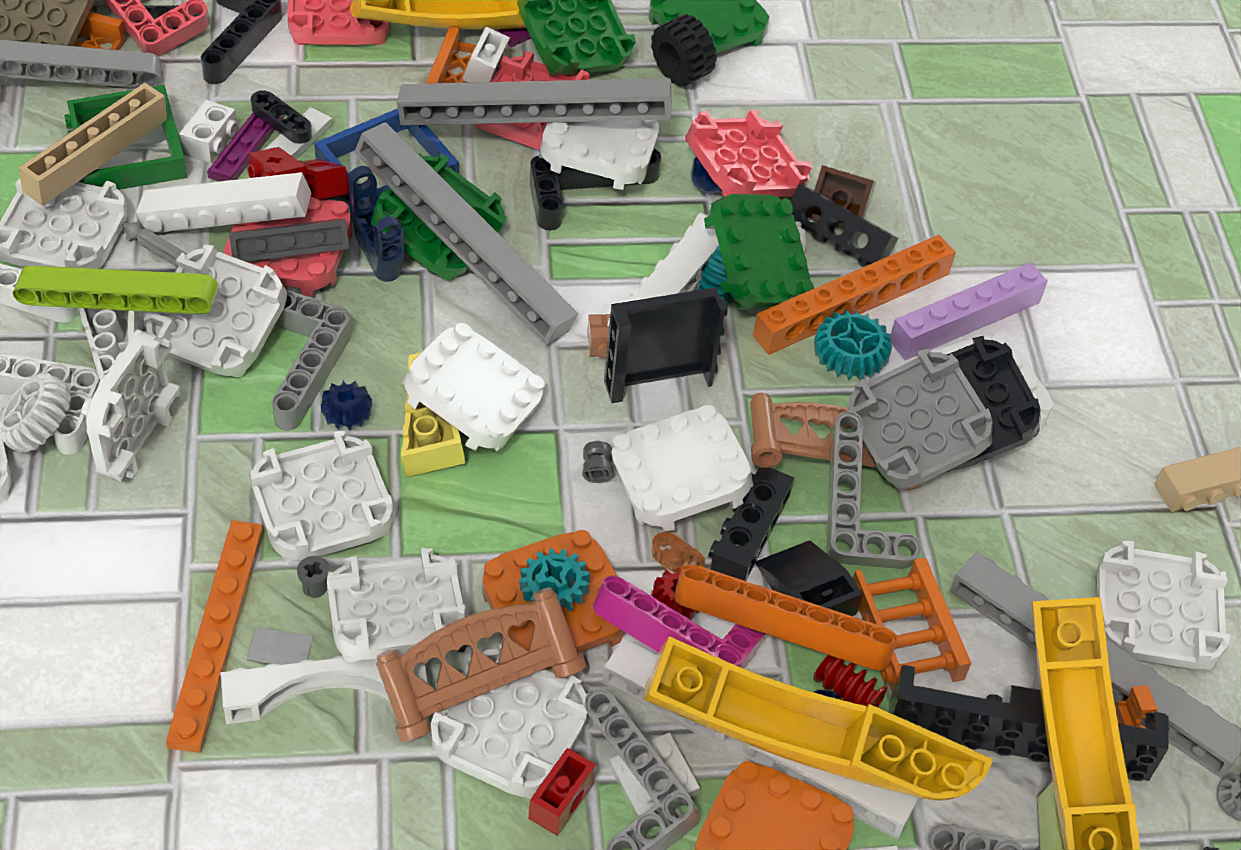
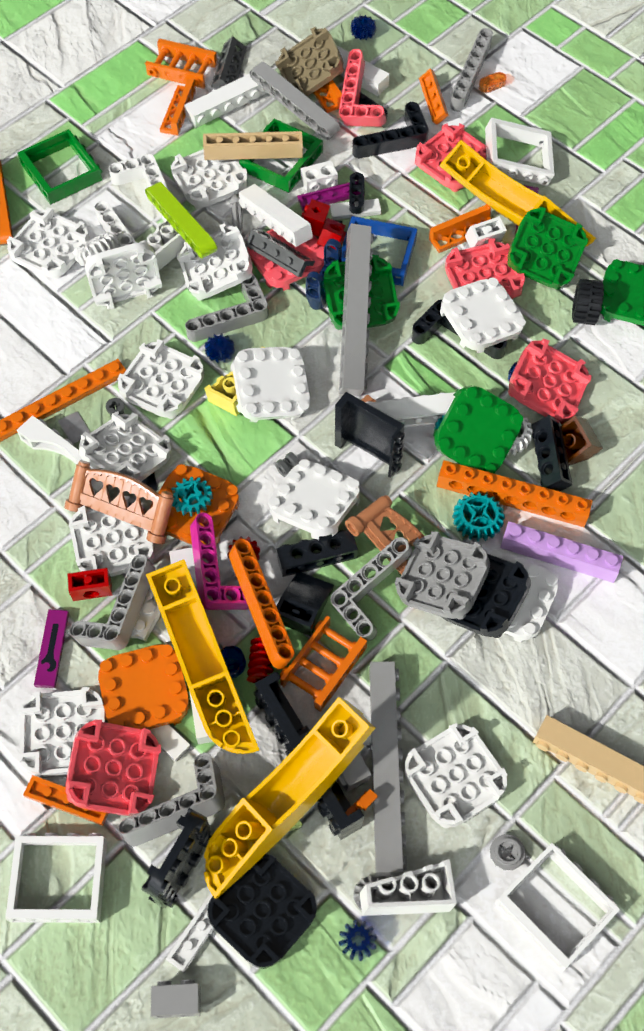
camera: 55 degrees right, 10 degrees up
light grey brick [397,78,672,125] -> none
clear orange beam [651,532,705,573] -> none

